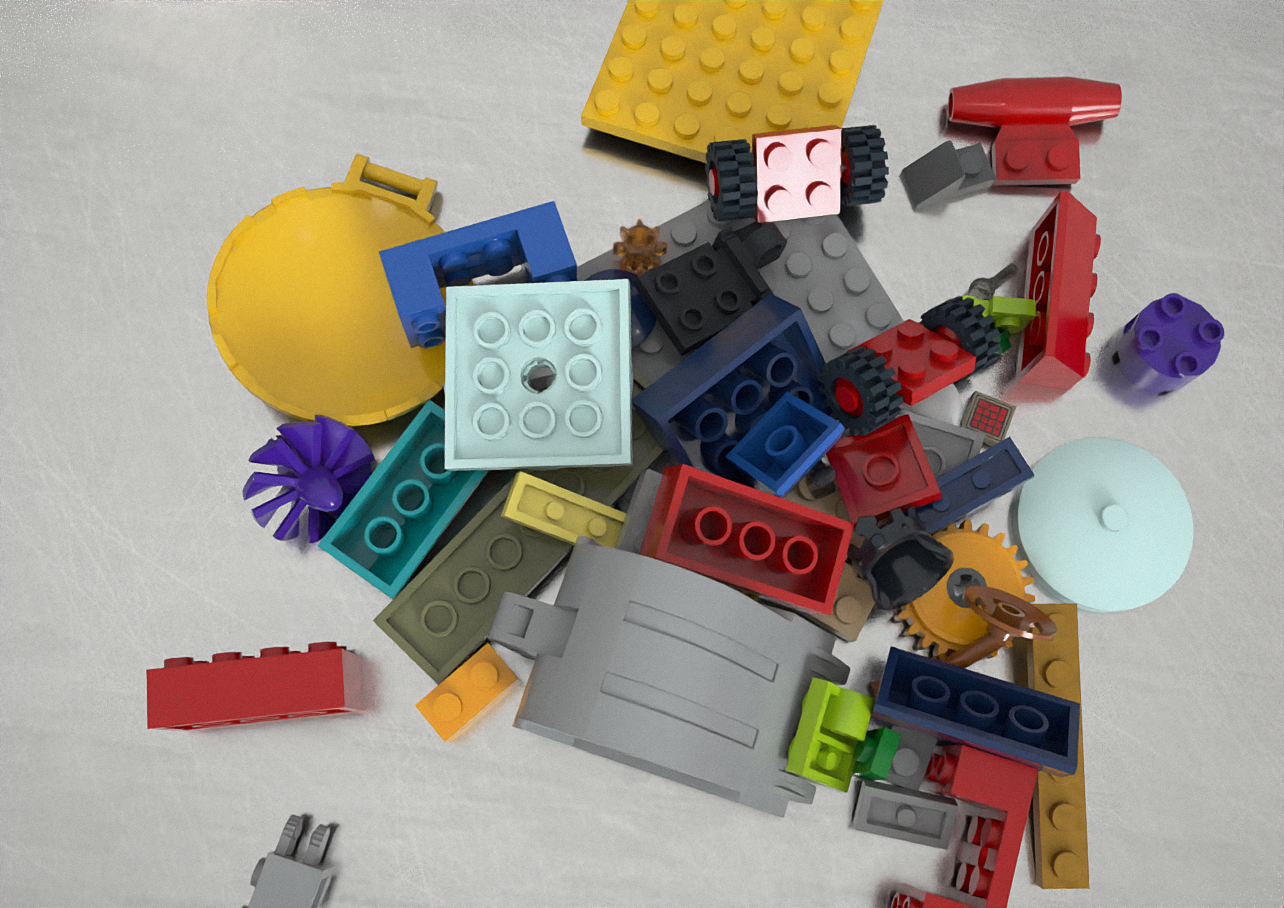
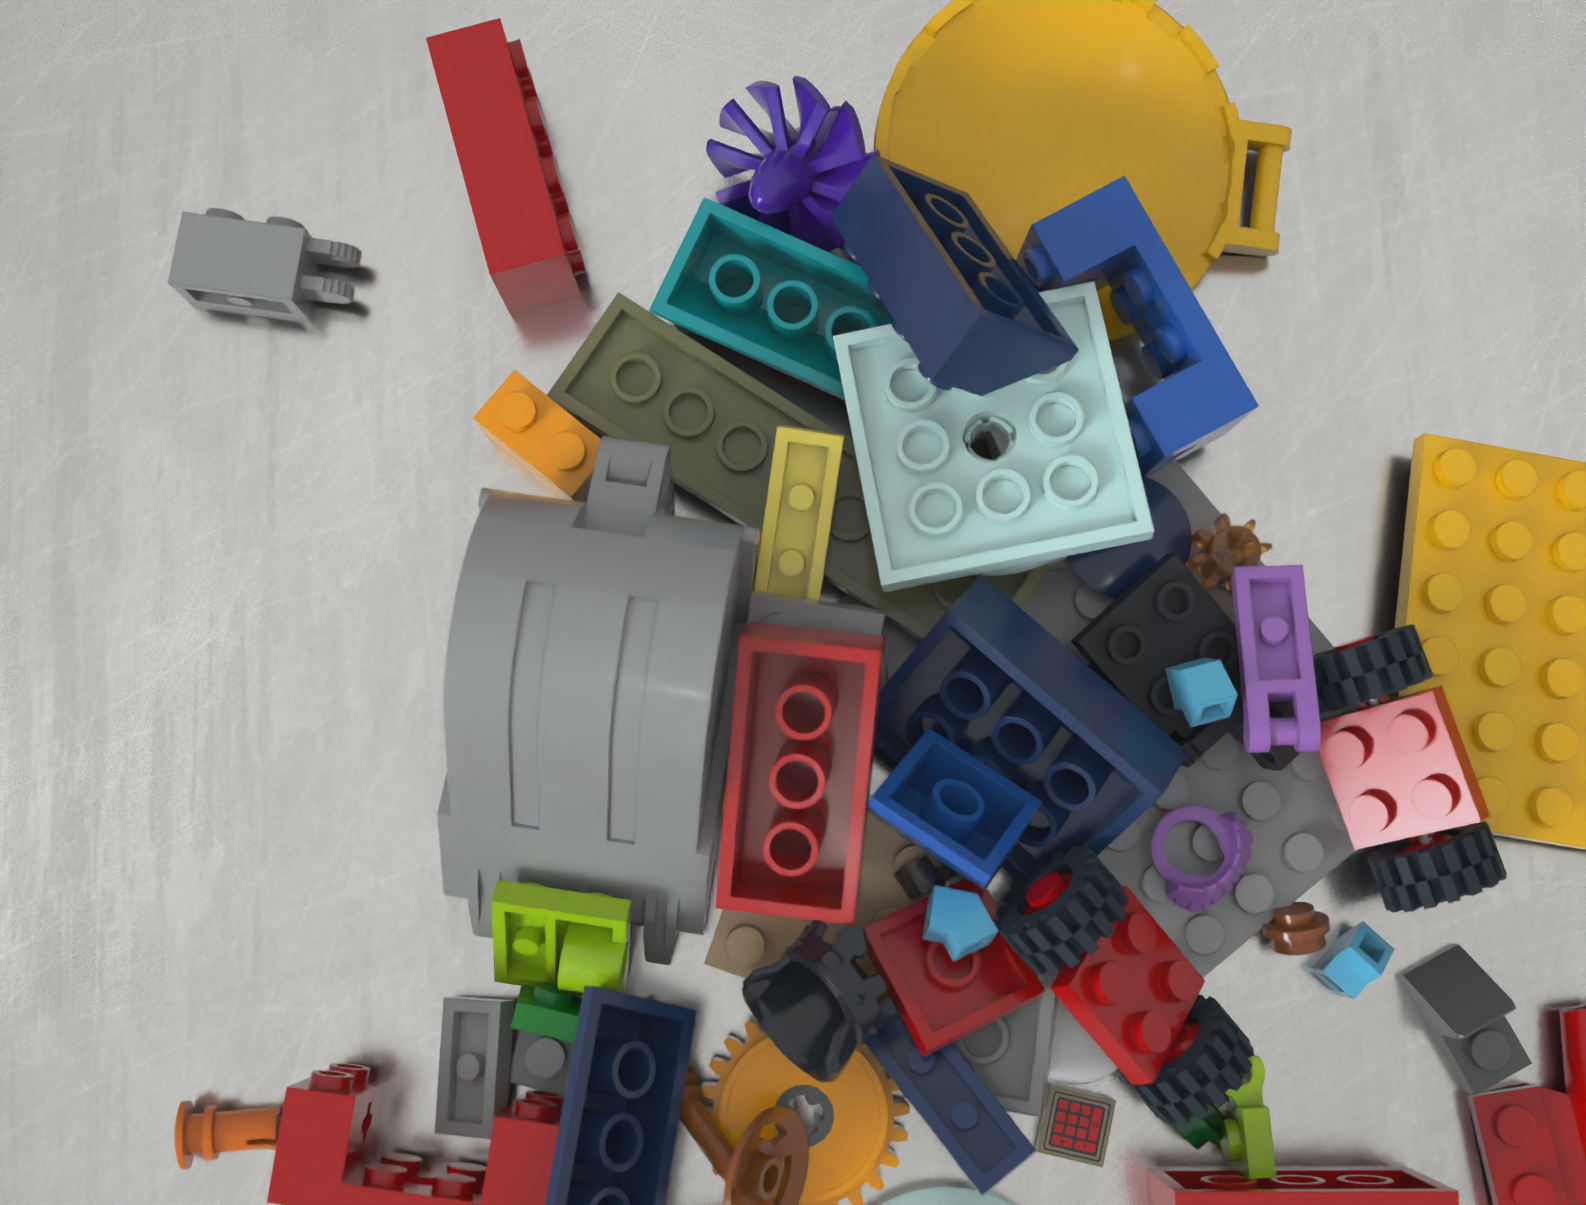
camera: 85 degrees right, 5 degrees up
clear smoke hand [967,263,1018,300] -> none
none -> dark blue slope [831,154,1079,396]
none -> medium azure piece [922,885,998,962]
none -> medium lavender piece [1150,805,1253,912]
none -> medium azure piece [1165,658,1238,728]
none -> medium lavender plate [1231,565,1321,753]
none -> dark orange plate [1262,902,1330,955]
none -> medium azure piece [1312,921,1395,999]

